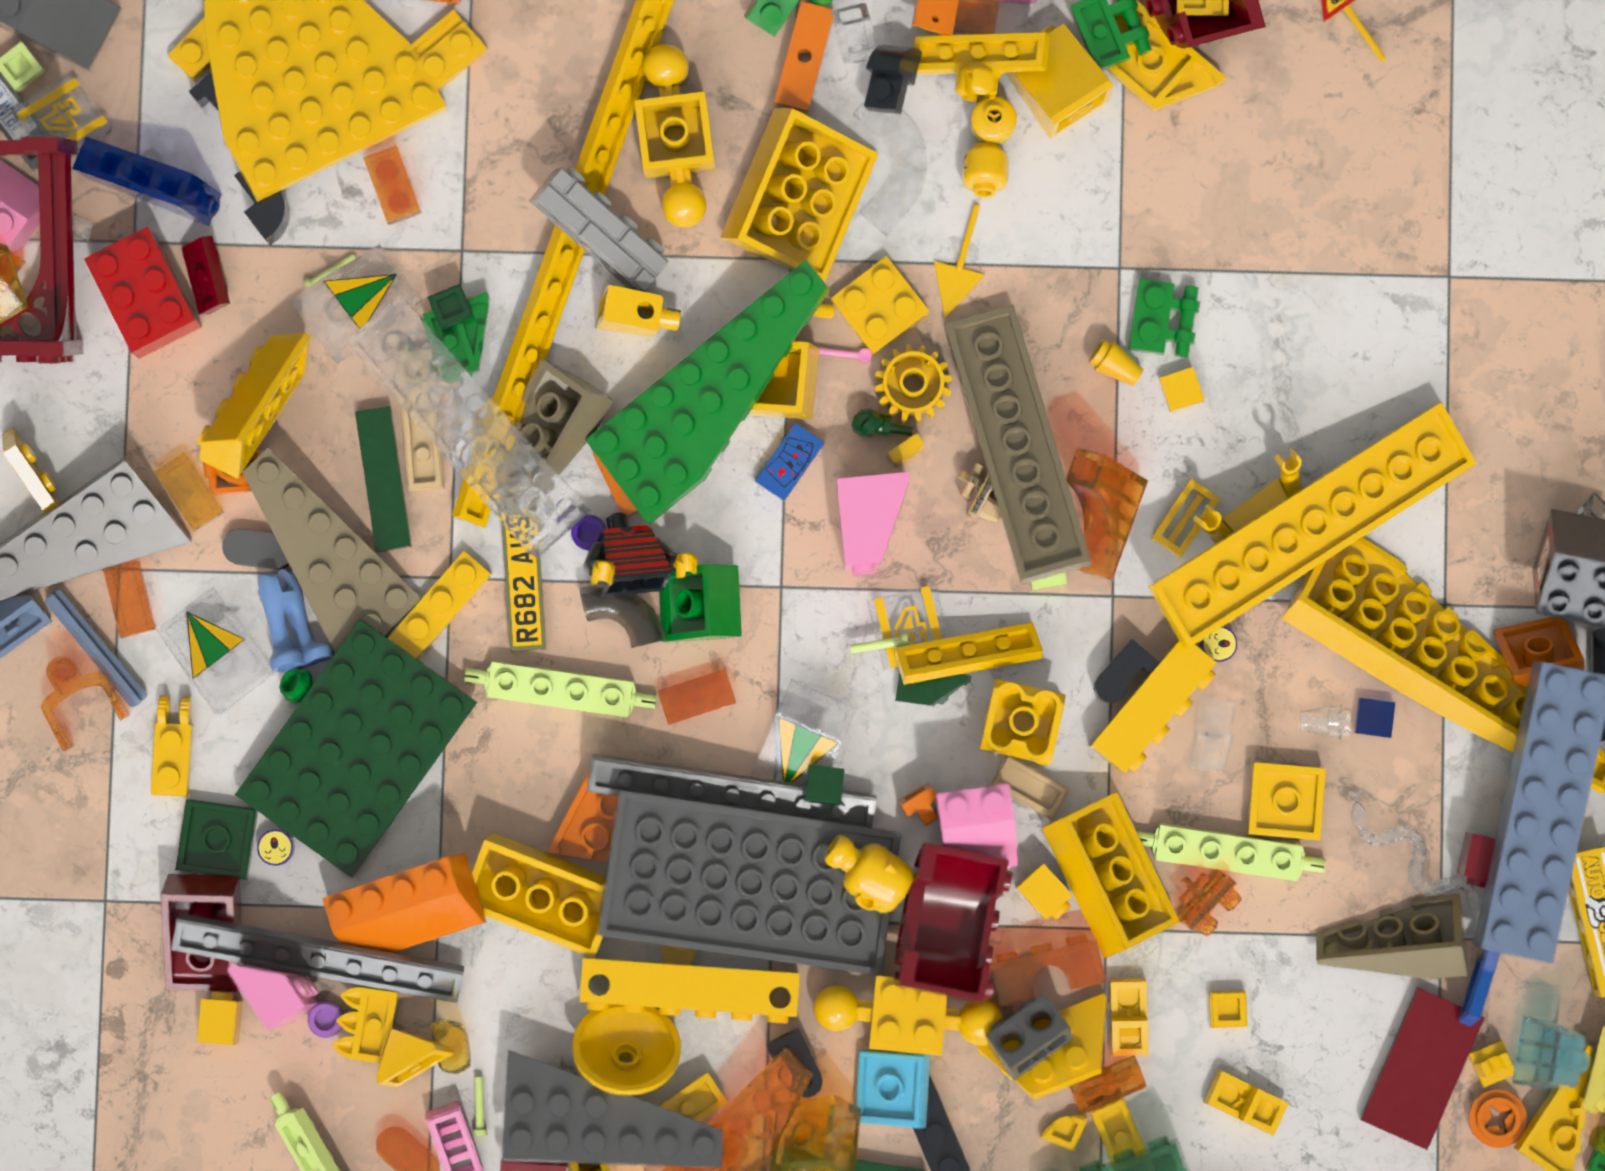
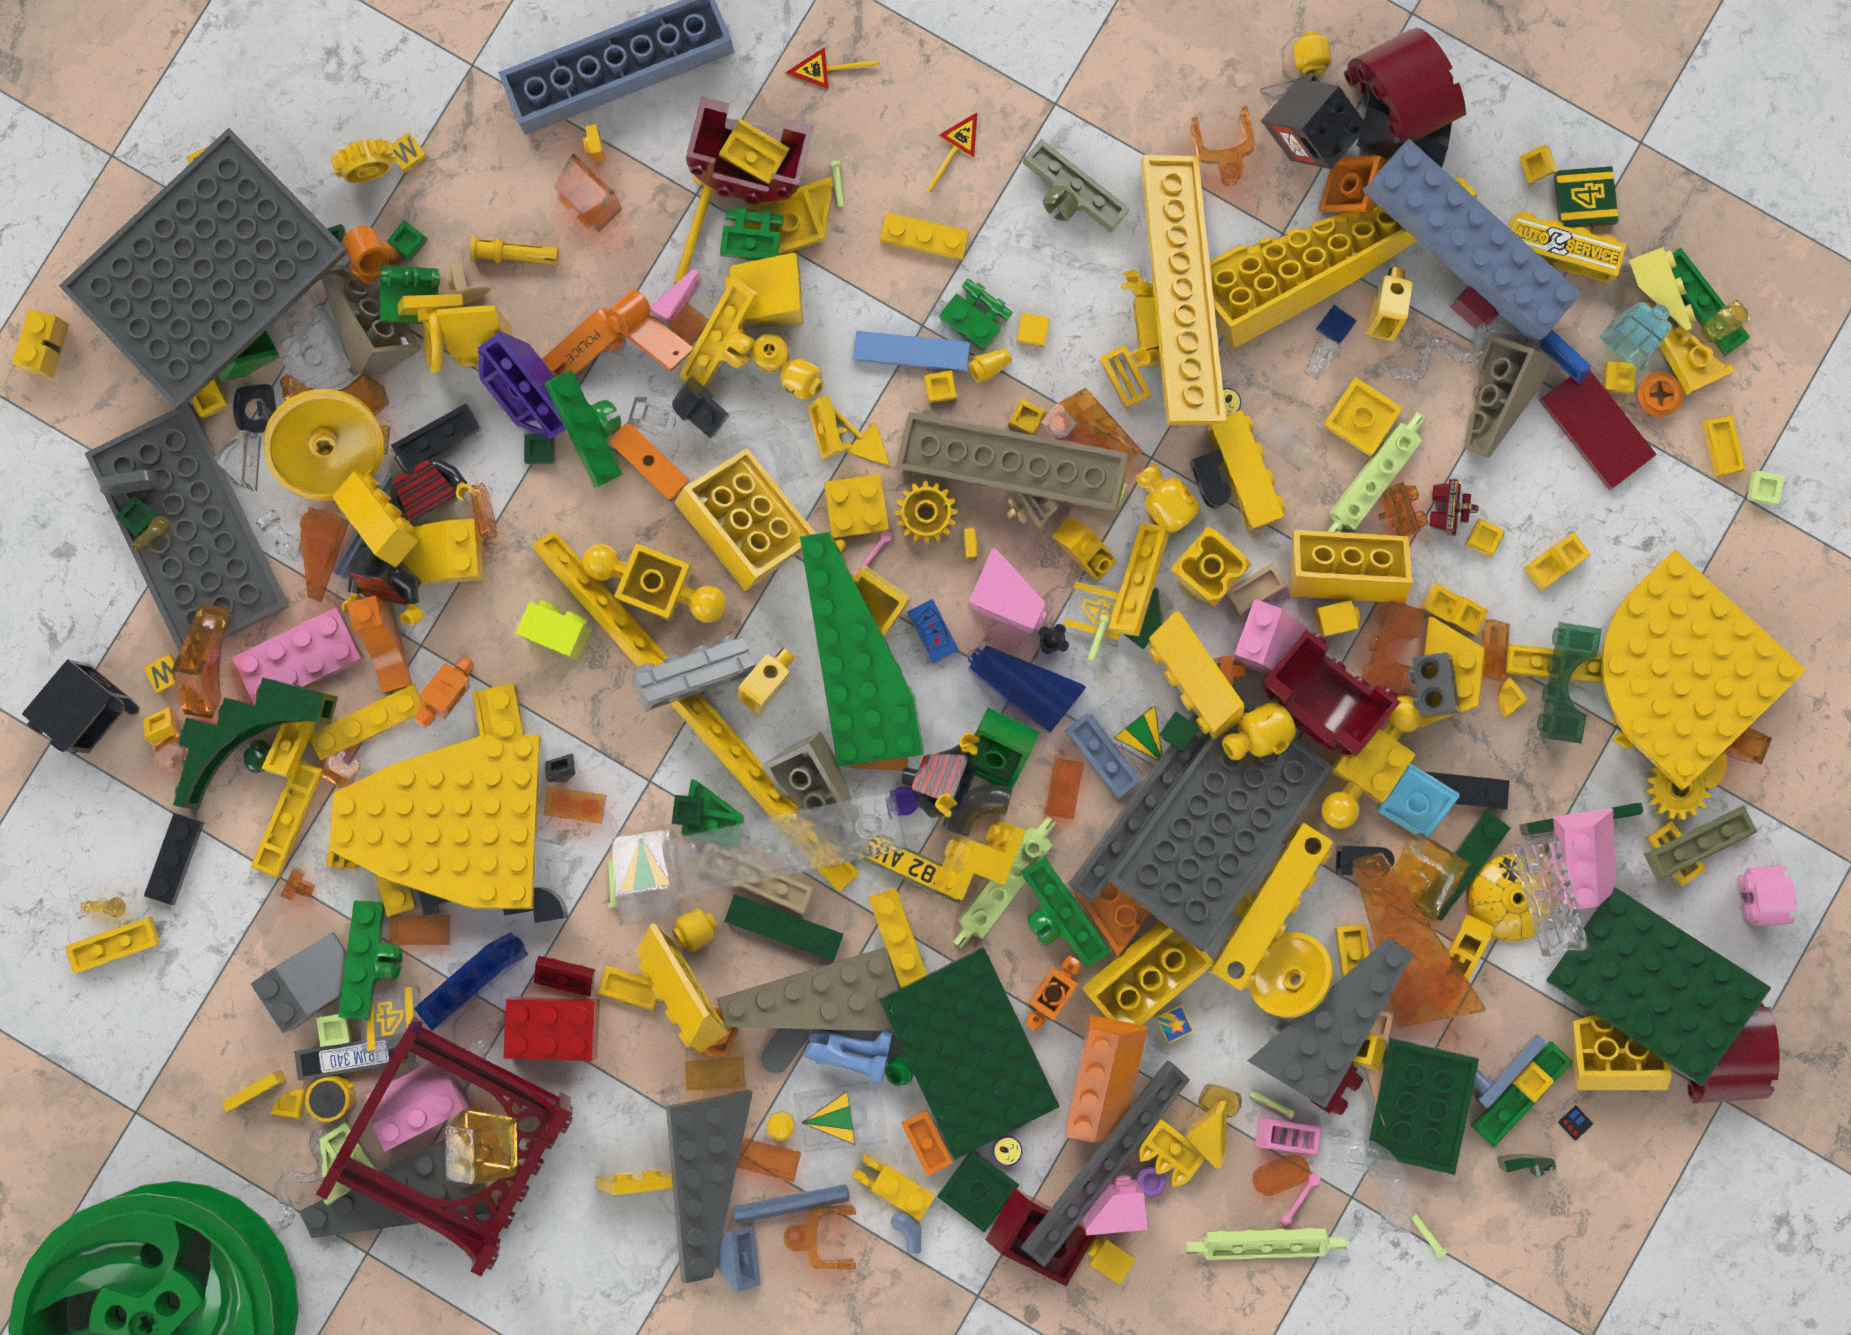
camera: 65 degrees left, 0 degrees up
dark green piece [851,408,913,438] -> none
none -> green plate [338,900,403,1020]
none -> clear orange tile [389,915,450,945]
none -> neon yellow brick [516,600,592,661]
none -> black slope [545,754,576,782]
none -> yellow tile [598,965,658,1011]
none -> yellow head [672,908,718,952]
none -> yellow tile [766,1111,796,1142]
none -> yellow plate [807,396,851,460]
none -> yellowish green piece [829,161,844,208]
none -> medium blue tile [853,331,970,372]
none -> yellow plate [880,212,969,261]
none -> sand blue arm [891,1212,921,1253]
none -> orange plate [901,1109,954,1177]
none -> yellow tile [924,370,957,405]
none -> piece [927,112,977,192]
none -> yellow bracket [934,820,1026,901]
none -> clear blue slope [967,645,1086,734]
none -> yellow tile [1008,399,1046,436]
none -> green plate [1020,855,1111,968]
none -> olive plate [1023,139,1130,233]
none -> orange piece [1025,955,1081,1031]
none -> black plate [1038,624,1069,654]
none -> yellow slope [1051,515,1117,582]
none -> sand blue plate [1064,712,1141,799]
none -> yellow piece [1135,463,1200,534]
none -> yellow slope [1148,611,1244,740]
none -> tile [1154,1004,1194,1044]
none -> clear orange piece [1190,106,1255,186]
none -> yellow torso [1366,267,1413,341]
none -> dark red hips [1429,479,1479,536]

